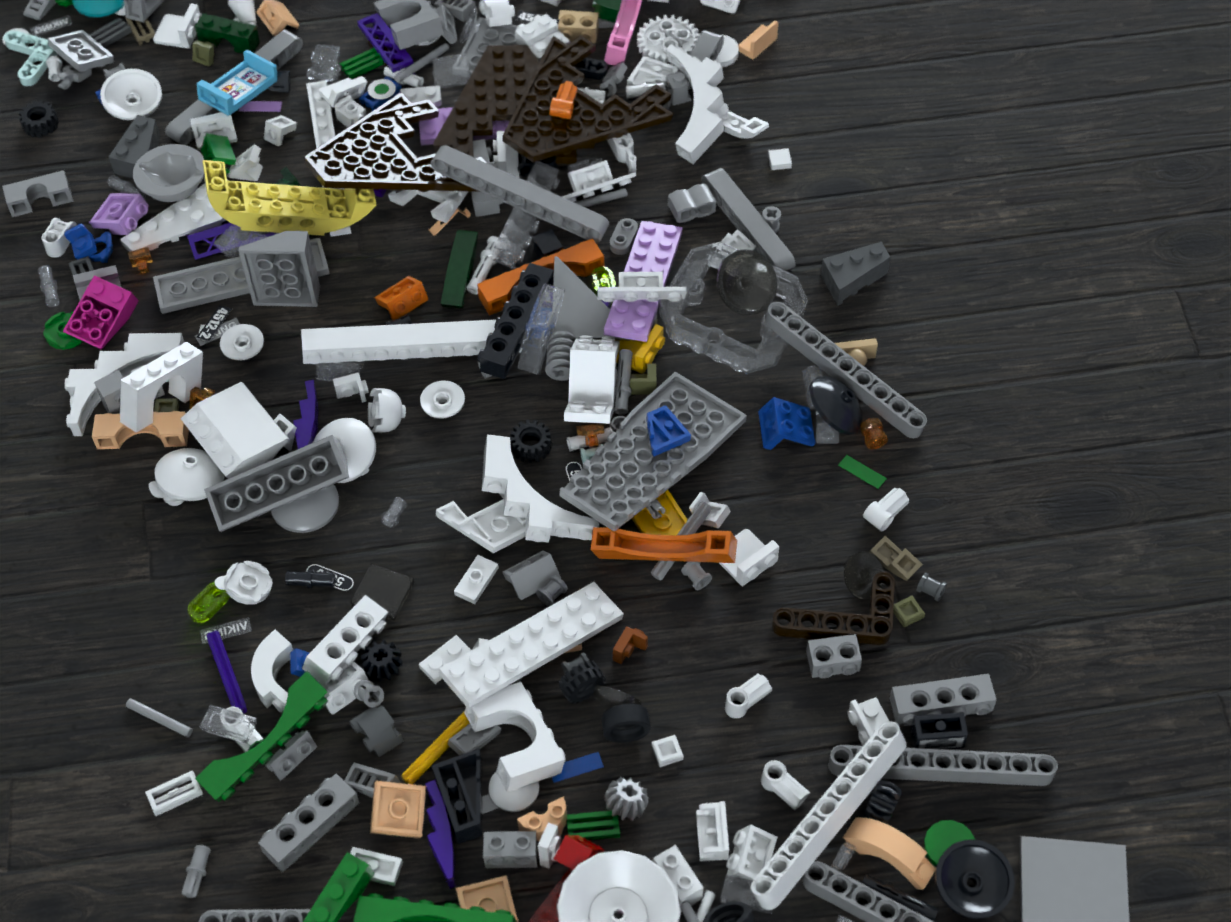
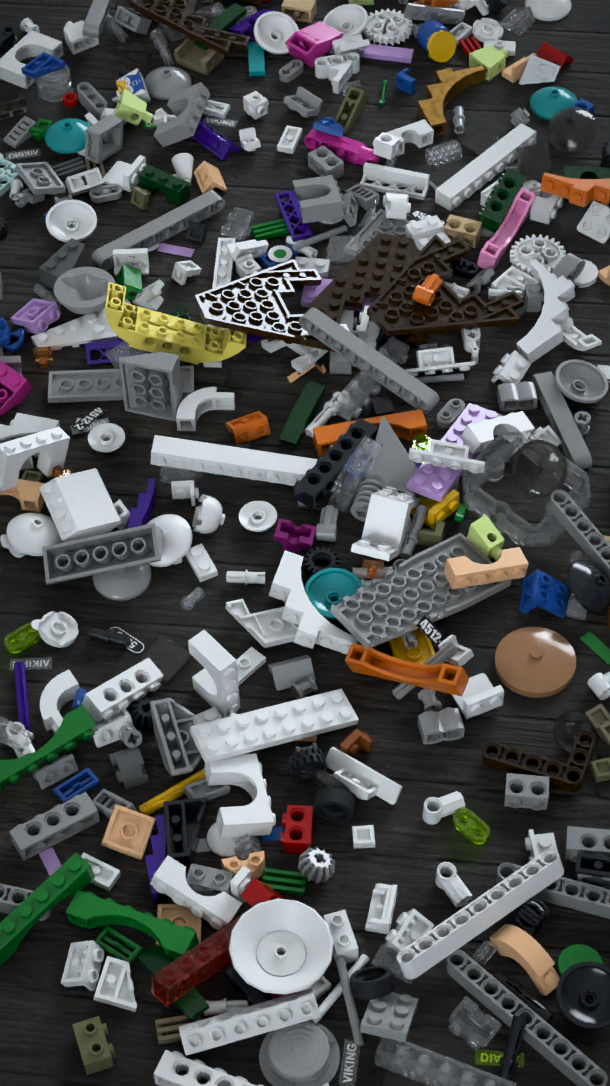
camera: 15 degrees right, 5 degrees down
medium azure panel [197,50,277,116] -> none
blue wing [646,405,691,457] -> none
none -> lavender sticker [39,847,62,876]
none -> blue tile [53,767,101,803]
none -> white brick [65,167,104,197]
none -> light grey plate [89,183,123,203]
none -> light grey wedge [150,698,202,776]
none -> white arch [150,855,242,932]
none -> white arch [176,387,235,431]
none -> white plate [185,543,218,582]
none -> white arch [188,630,240,718]
none -> white axle [226,570,265,585]
none -> clear gear [234,834,261,861]
none -> magenta cylinder [274,518,316,553]
none -> red brick [281,805,313,854]
none -> teal dish [304,568,363,620]
none -> light grey piece [316,505,338,542]
none -> white bracket [326,747,402,805]
none -> black sticker [416,615,447,648]
none -> light grey brick [417,707,465,744]
none -> light nougat arch [444,547,529,589]
none -> clear neon green plate [452,808,490,844]
none -> green tile [454,503,468,523]
none -> white arch [460,411,534,454]
none -> yellowish green torso [467,515,504,561]
none -> white bracket [491,350,531,384]
none -> medium nougat dish [494,627,576,698]
none -> light grey dish [555,359,608,403]

